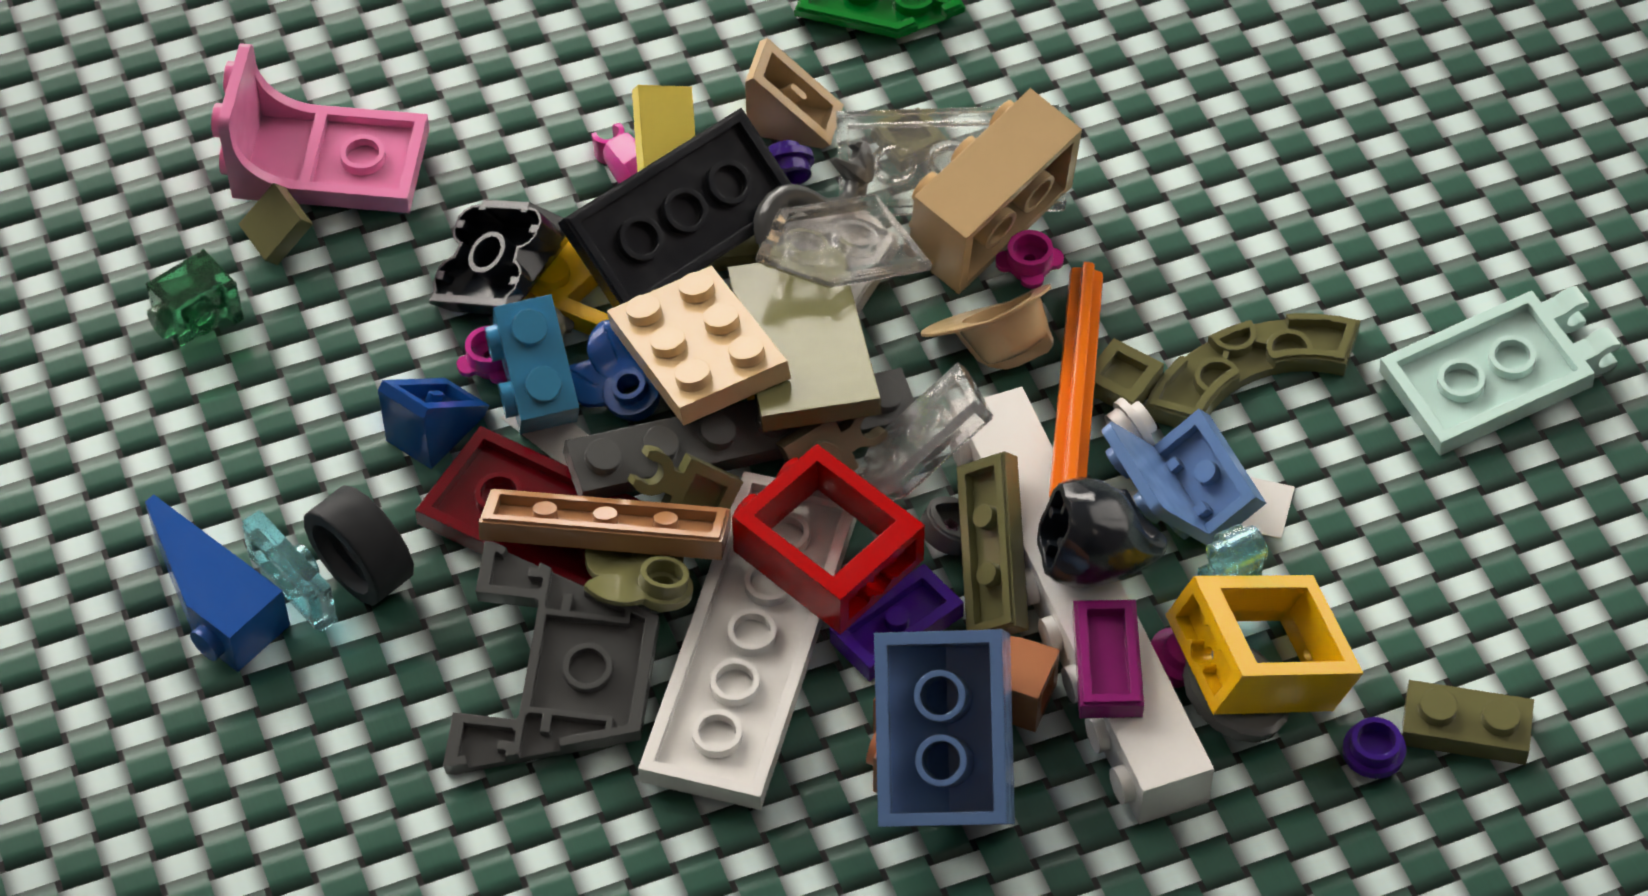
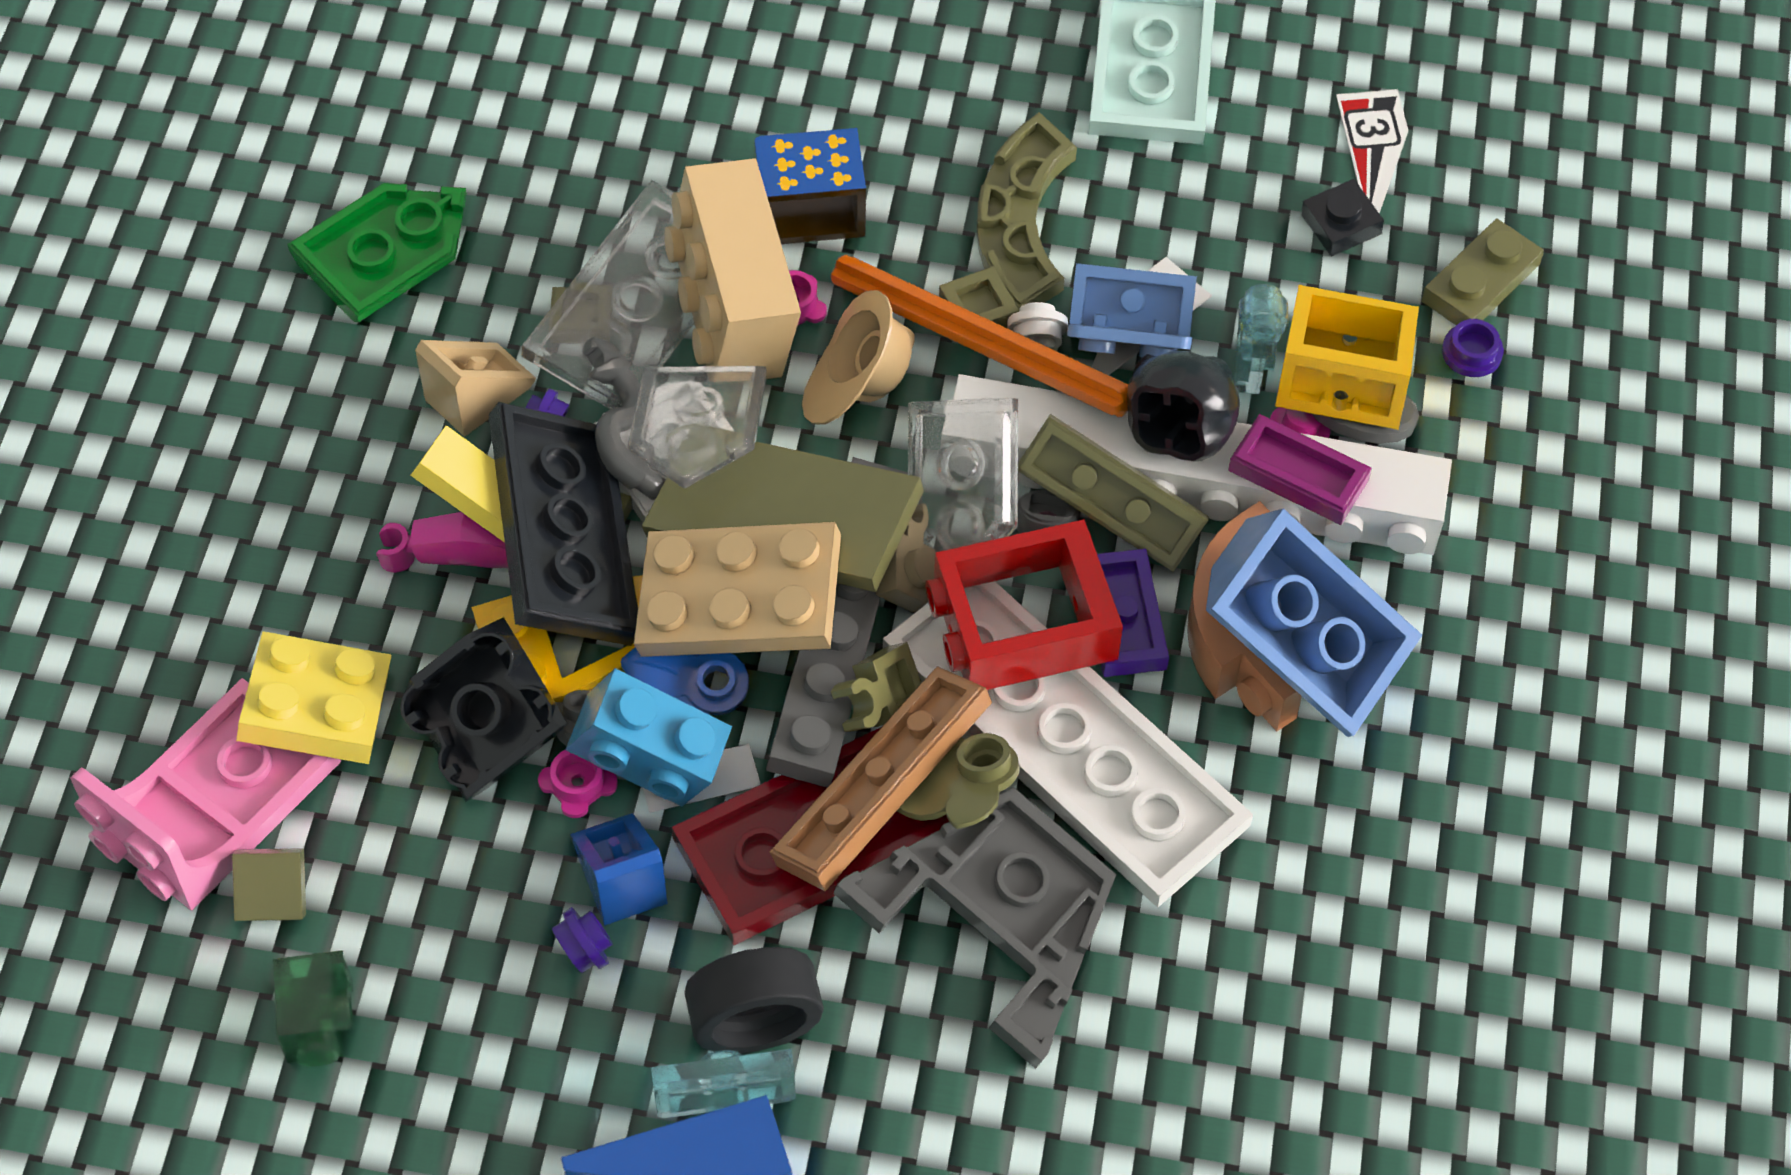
camera: 60 degrees left, 5 degrees up
none -> light yellow plate [236,631,392,764]
none -> dark purple plate [552,907,613,973]
none -> piece [755,128,866,244]
none -> black plate [1301,179,1384,257]
none -> sticker [1336,89,1408,213]

